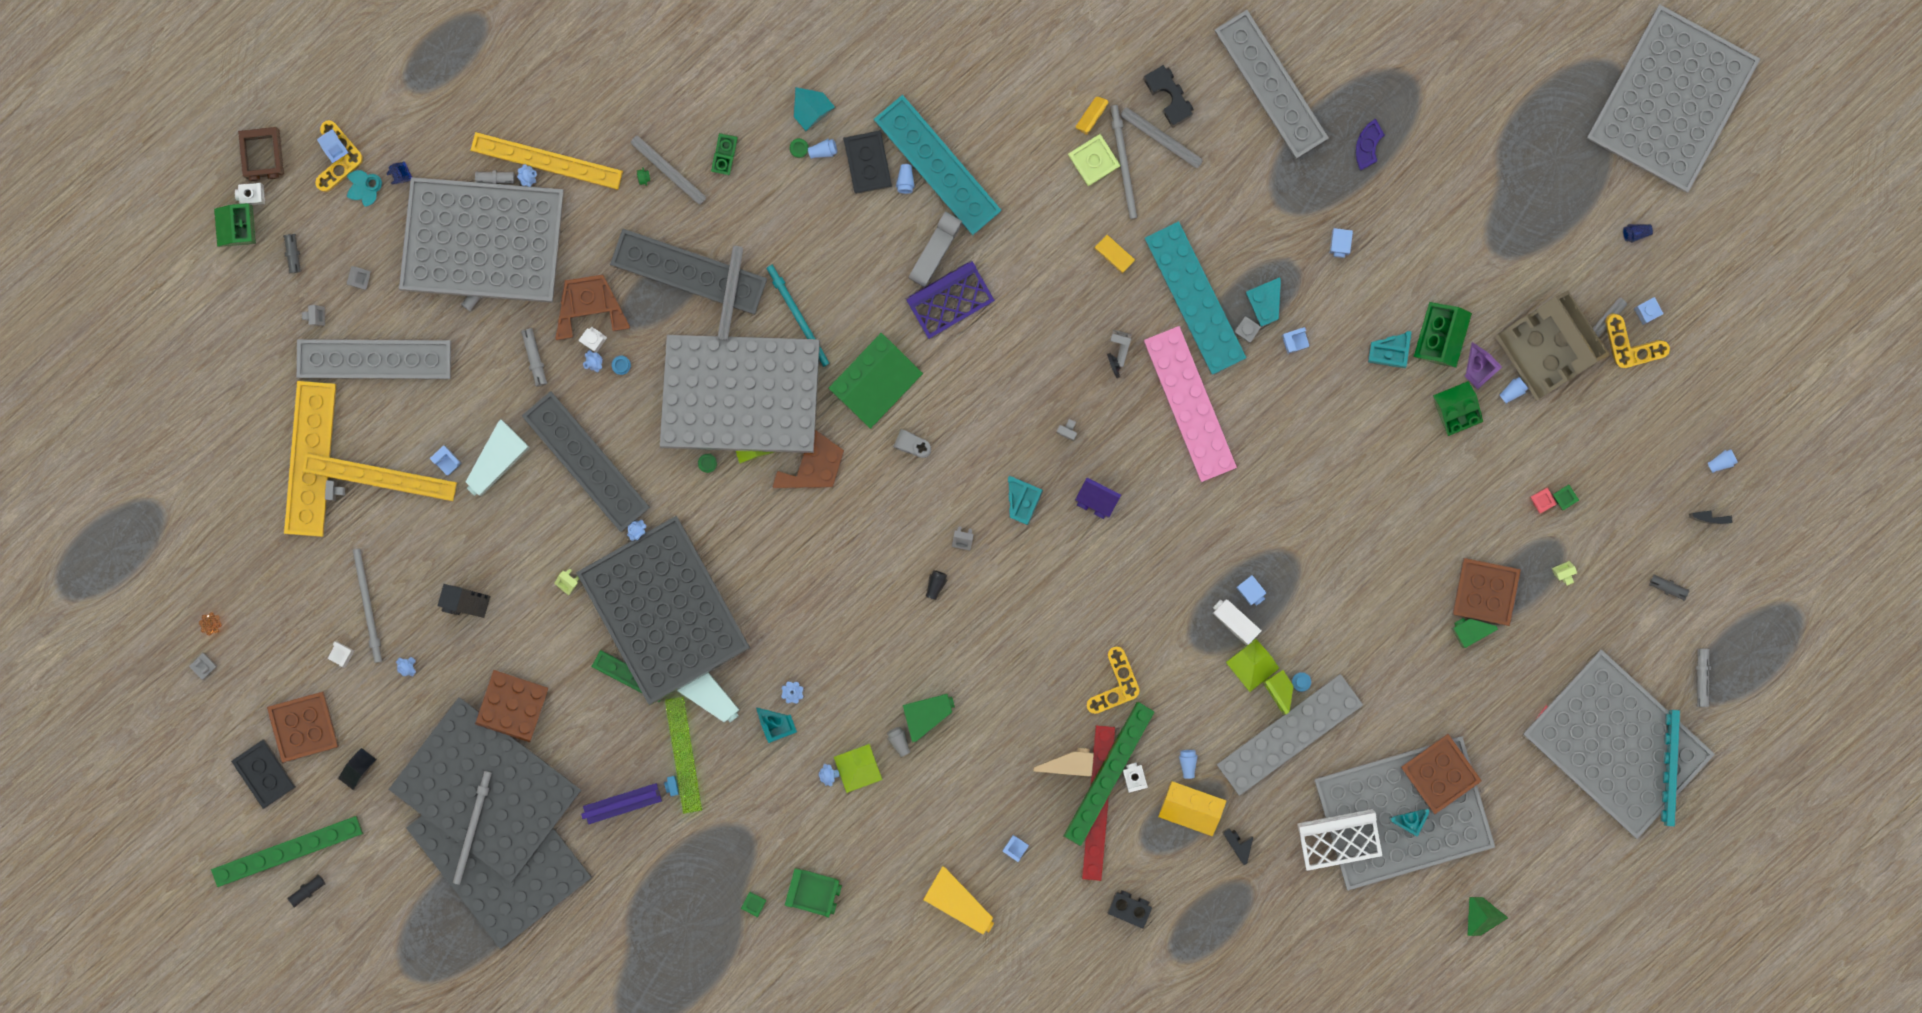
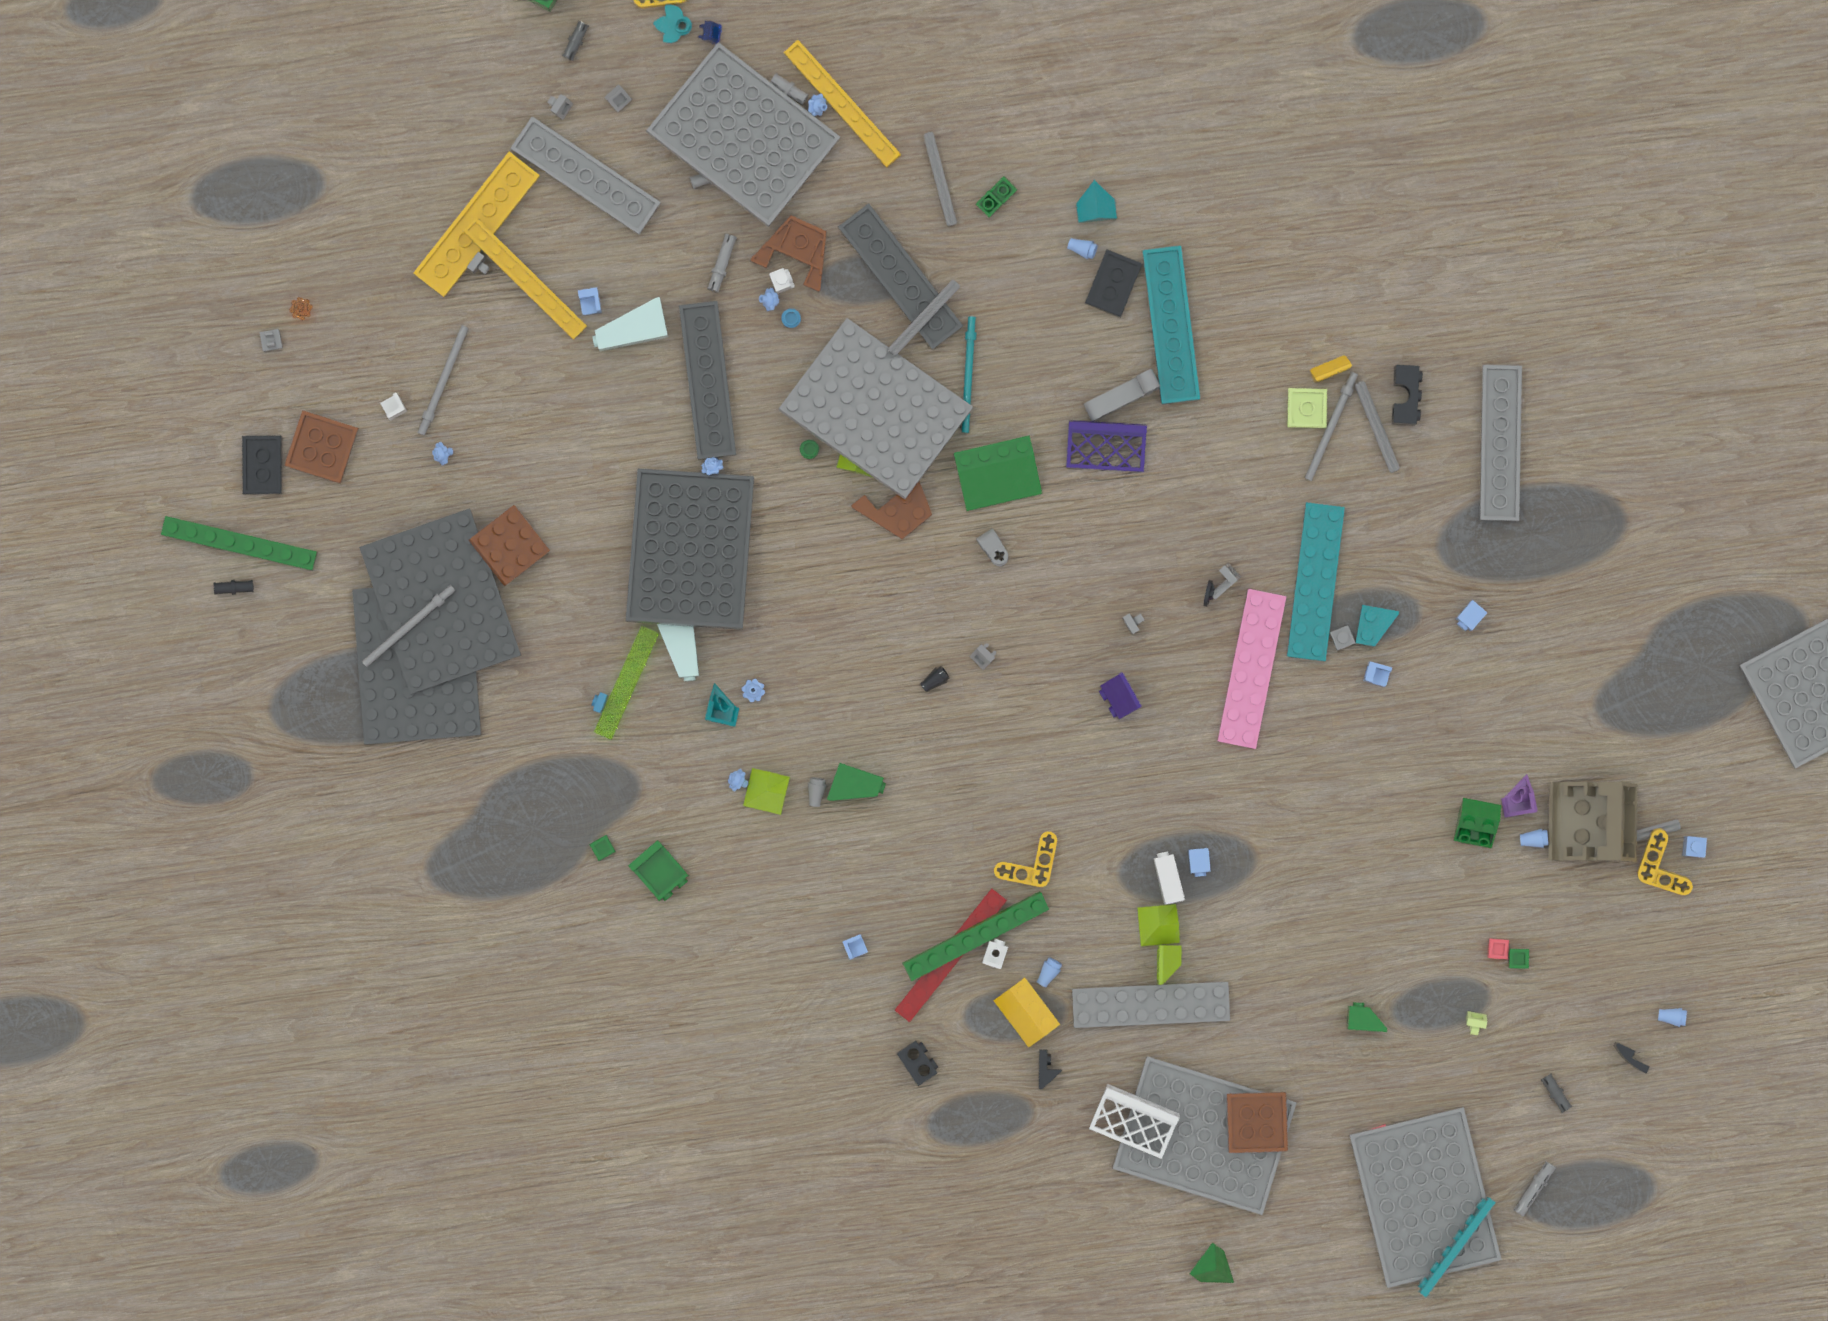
camera: 30 degrees right, 0 degrees up
black slope [338,748,377,790] -> none
black wedge [437,584,491,618] -> none
yellowish green tile [554,569,579,595] -> none
dark purple fence [581,783,662,825] -> none
green tile [591,650,661,702] -> none
green plate [636,167,650,186] -> none
green tile [789,138,809,158] -> none
light blue cone [896,164,915,194] -> none
yellow slope [923,866,994,935] -> none
teal wing [1008,476,1043,525] -> none
tan slope [1033,748,1094,777] -> none
yellow slope [1094,235,1135,274] -> none
dark azure plate [1292,672,1311,692] -> none
dark purple tile [1355,119,1385,171] -> none
teal wing [1368,331,1412,369] -> none
teal slope [1389,808,1430,837] -> none
green slope [1413,302,1472,368] -> none
dark orange plate [1452,558,1521,626] -> none
clear blue cone [1623,224,1653,243] -> none

